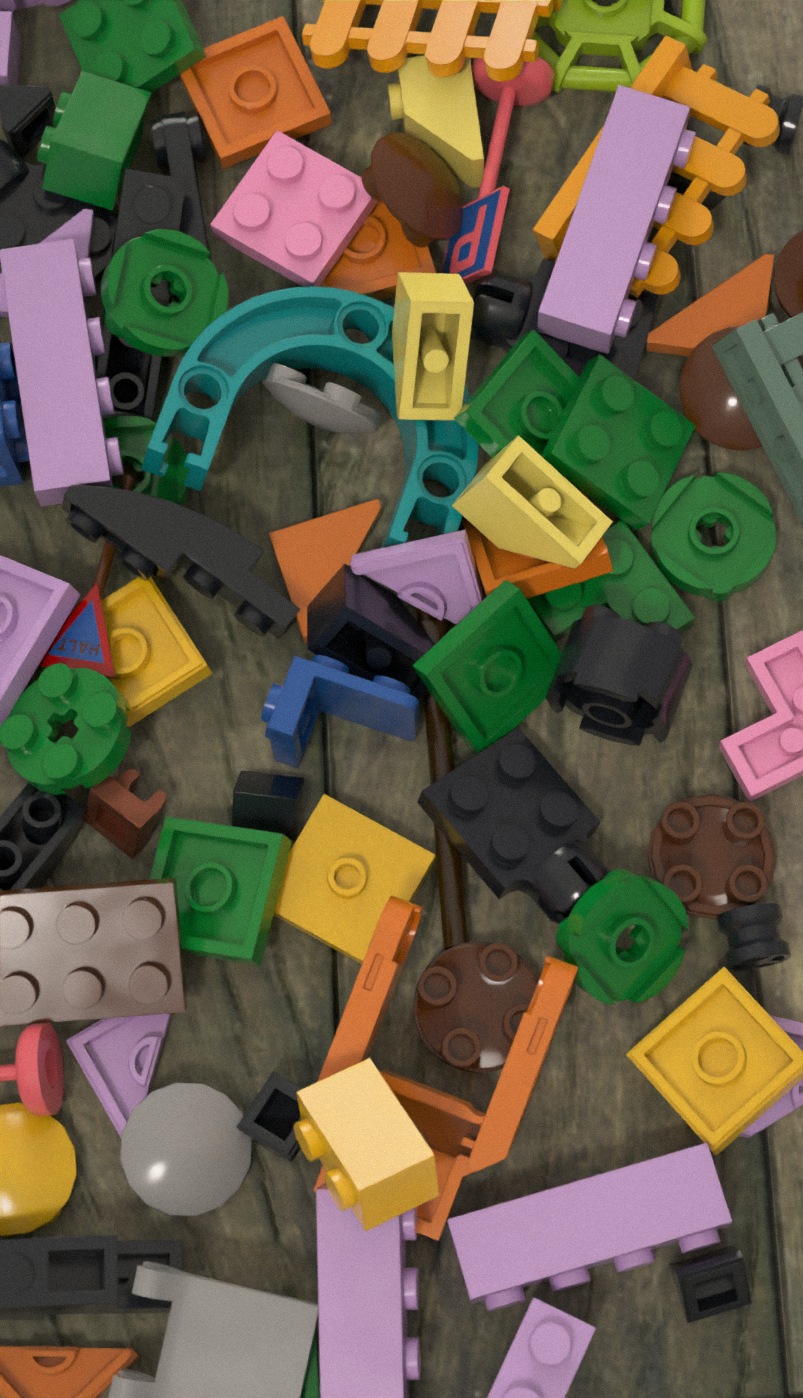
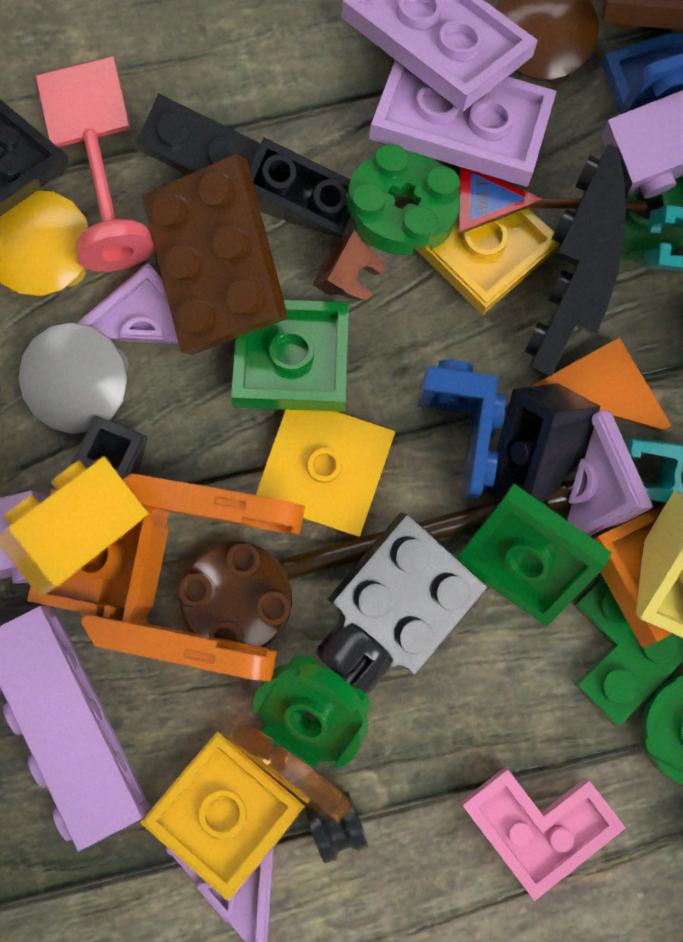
camera: 75 degrees right, 10 degrees up
black slope [232,771,304,842] -> none
black brick [546,605,692,746] -> none
reddish brown dish [647,794,776,920] -> none
black slope [669,1245,752,1323] -> none
none -> clear orange tile [227,724,351,822]

